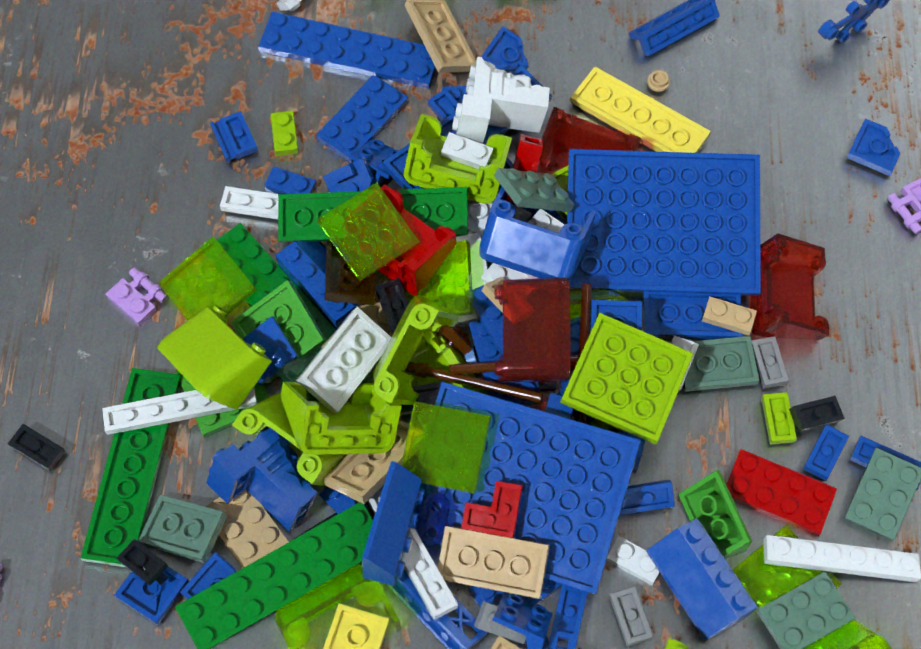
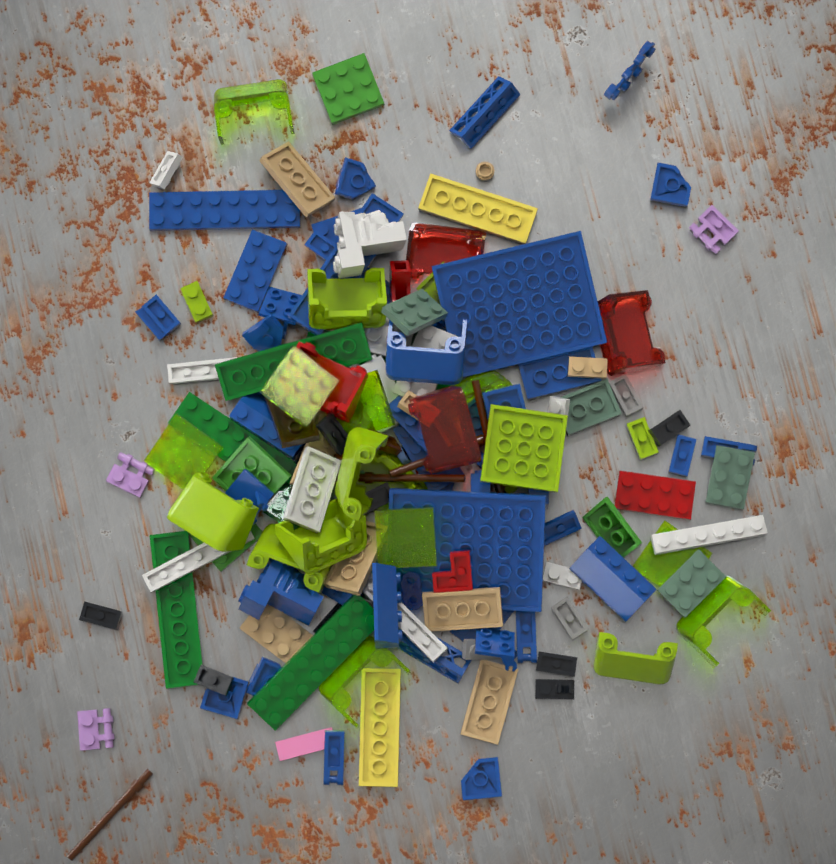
camera: 10 degrees left, 15 degrees up
sand green plate [138,495,227,563] -> none
blue plate [264,166,317,194] -> none
white plate [441,132,493,169] -> none

